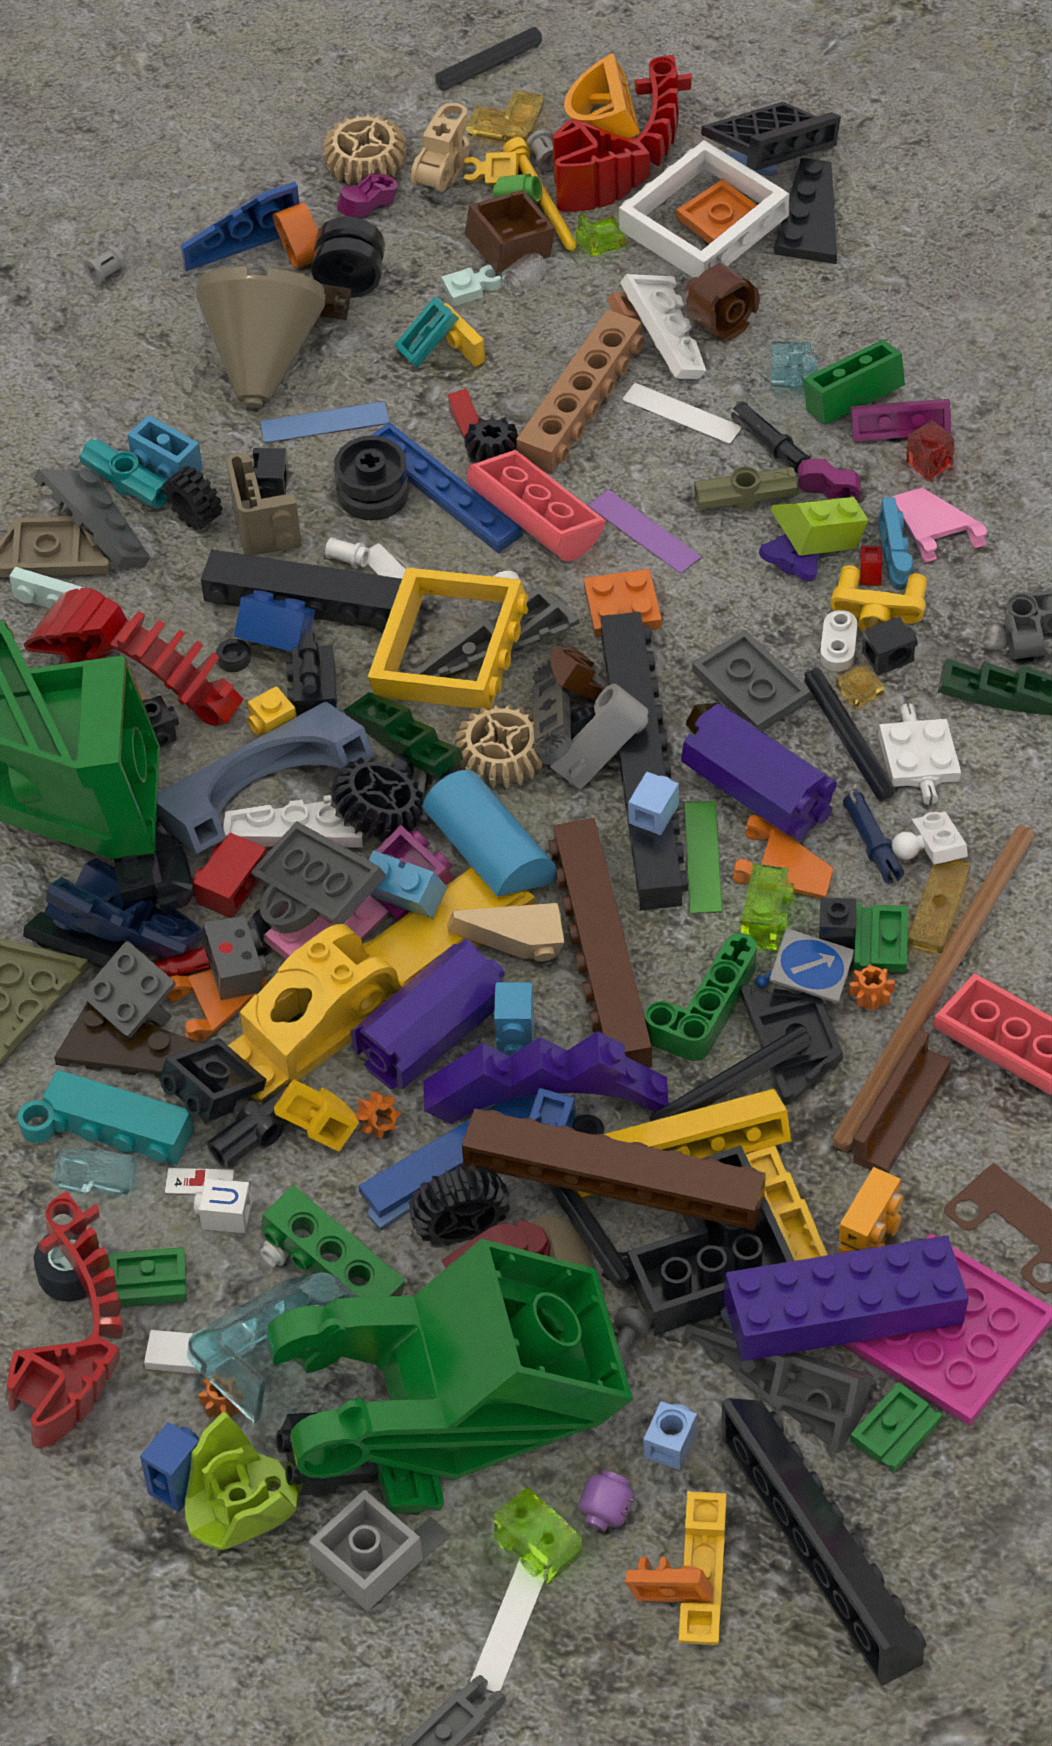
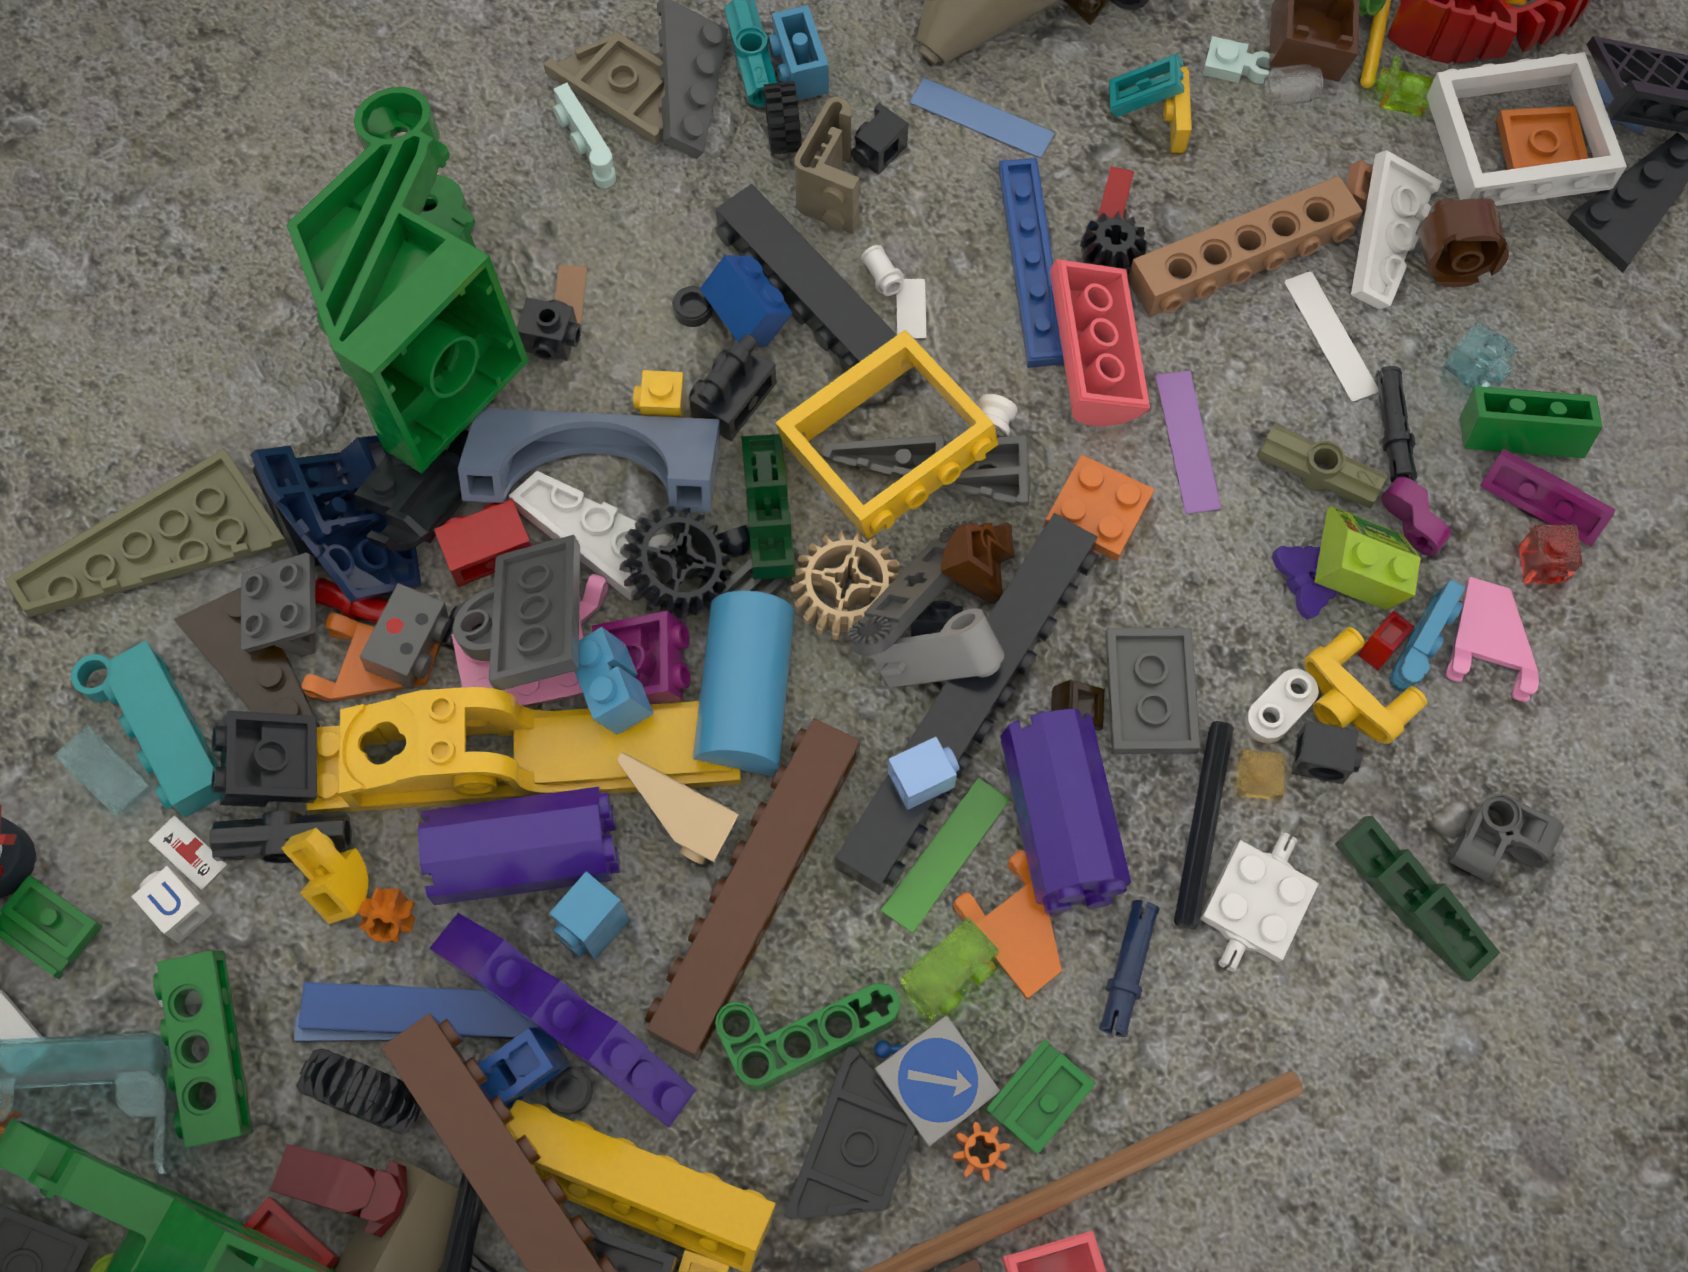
camera: 35 degrees right, 15 degrees up
red piece [24,588,244,726] -> none
black wheel [334,436,409,521] -> none
black axle [649,1026,811,1122] -> none
black brick [819,898,856,953] -> none
white plate [892,811,968,864] -> none
clear yellow tile [907,860,971,954] -> none

